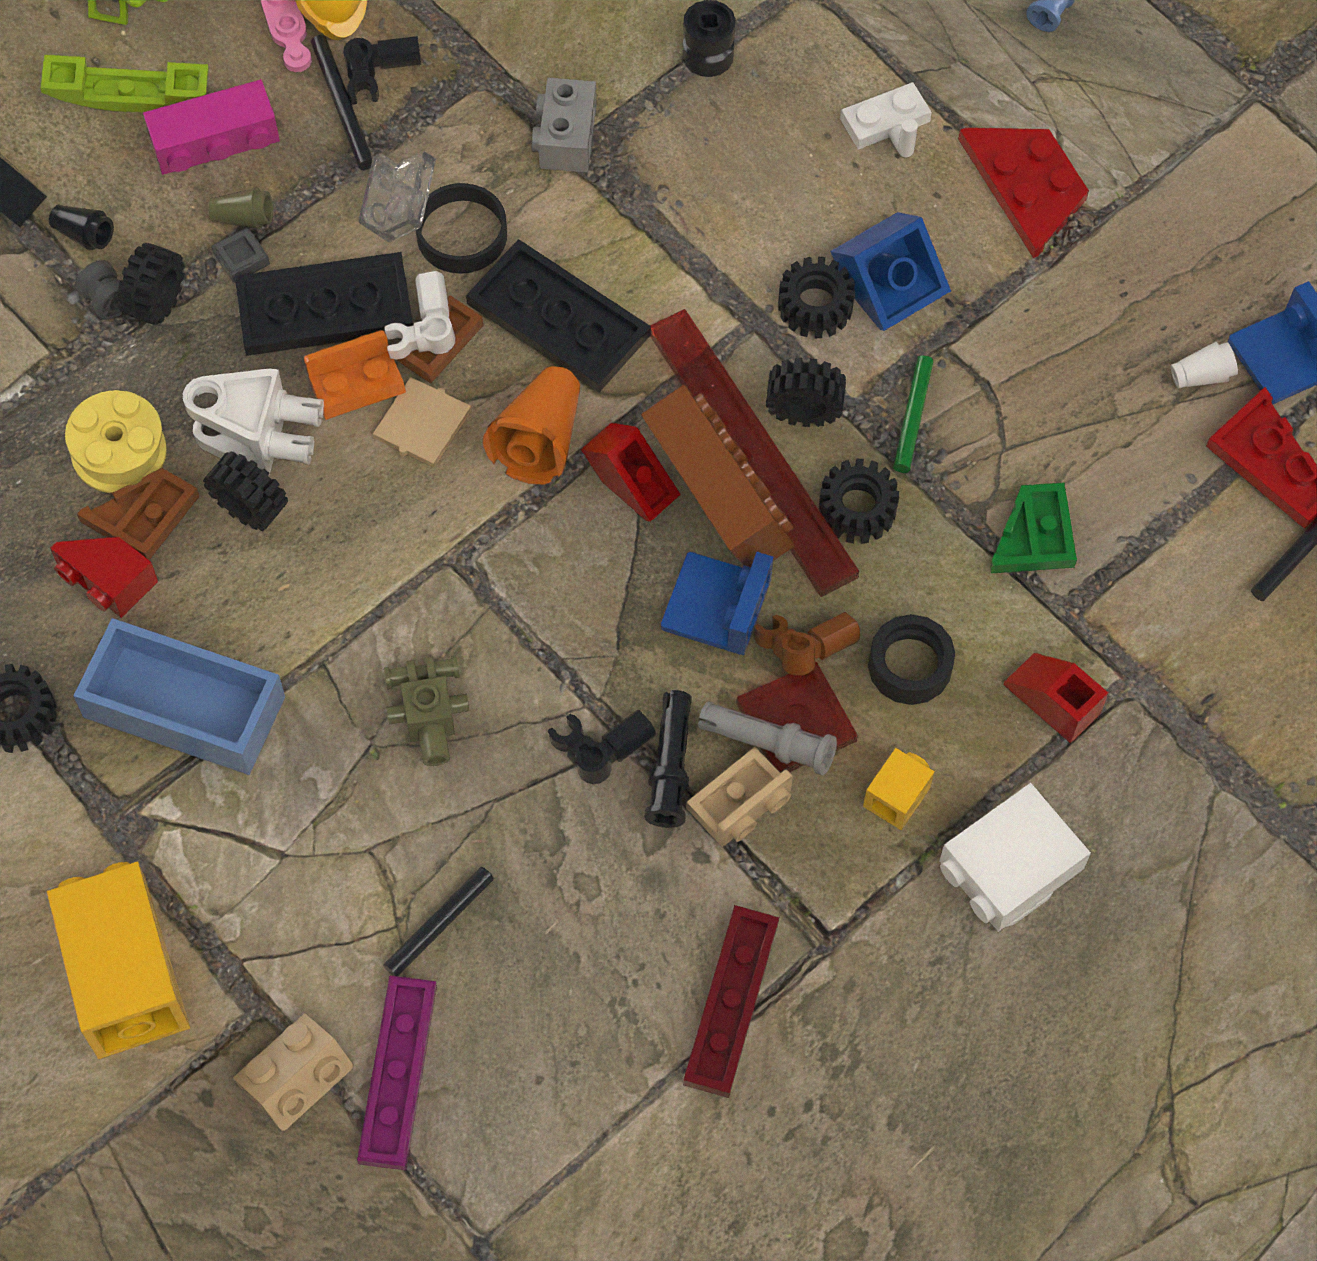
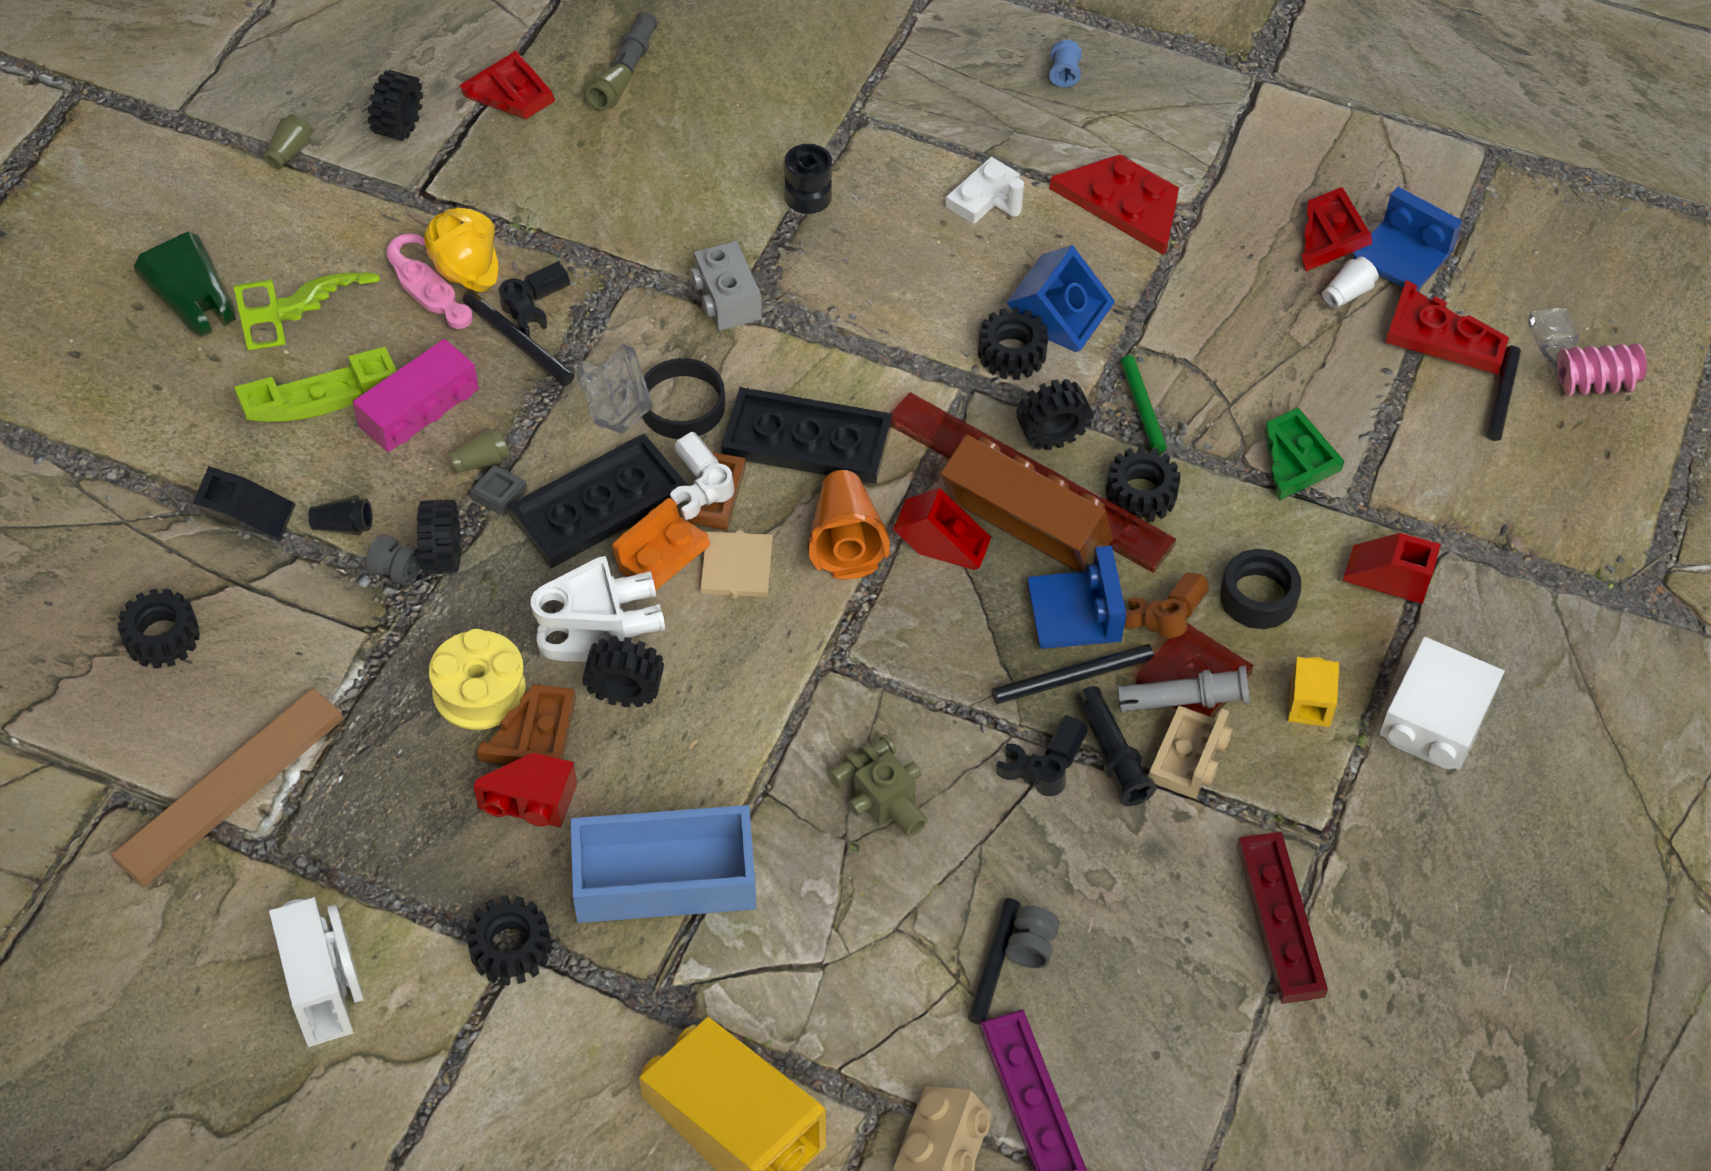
camera: 25 degrees left, 10 degrees down
none -> black bar [992,644,1154,705]
none -> dark grey wheel [1005,906,1060,968]
none -> red wing [1302,186,1373,272]

